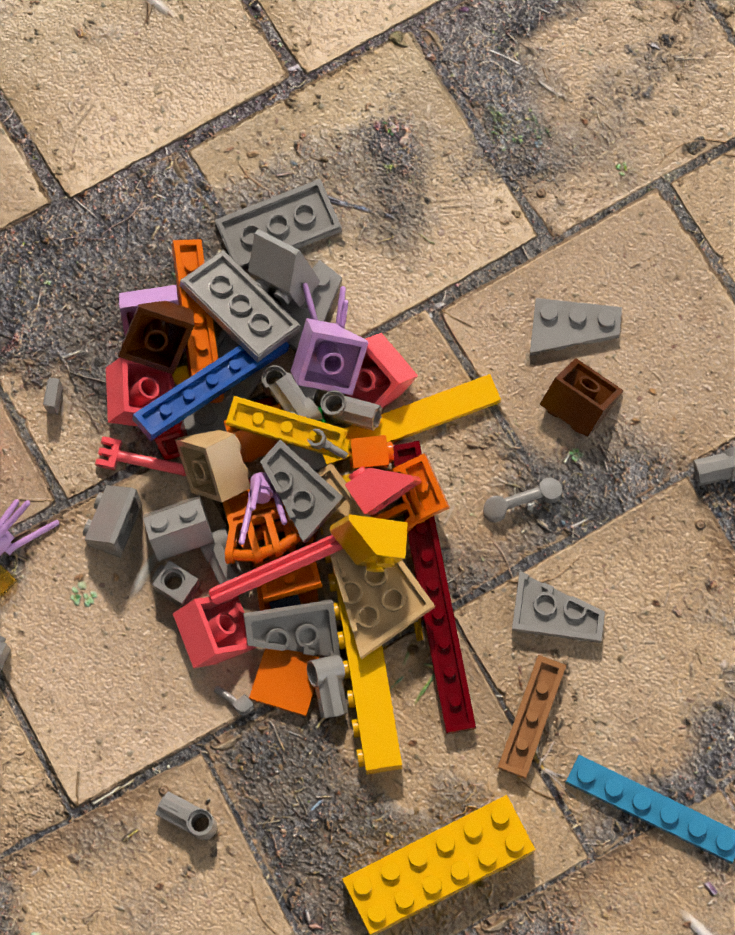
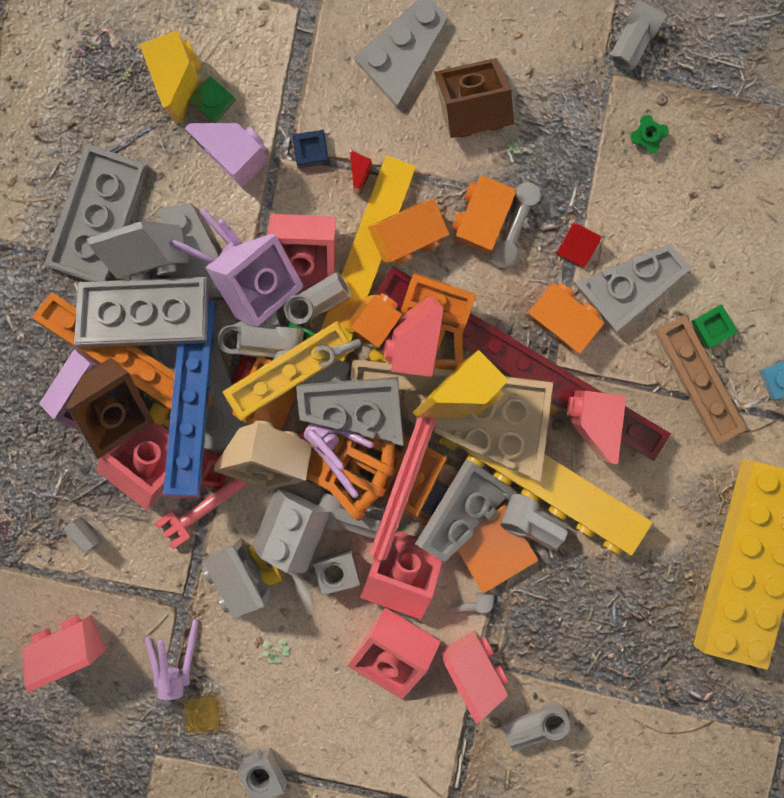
camera: 50 degrees left, 15 degrees up
none -> yellow slope [139,30,202,124]
none -> lavender slope [185,123,269,188]
none -> green plate [189,76,236,123]
none -> yellow hand [247,546,284,585]
none -> dark blue tile [292,129,329,169]
none -> coral slope [347,608,441,699]
none -> red slope [349,150,373,195]
none -> orange brick [368,198,449,265]
none -> coral slope [441,631,509,723]
none -> orange brick [451,175,517,254]
none -> orange brick [525,282,605,355]
none -> red slope [556,222,602,268]
none -> coral slope [567,391,626,464]
none -> green plate [630,115,669,154]
none -> green plate [691,304,738,349]

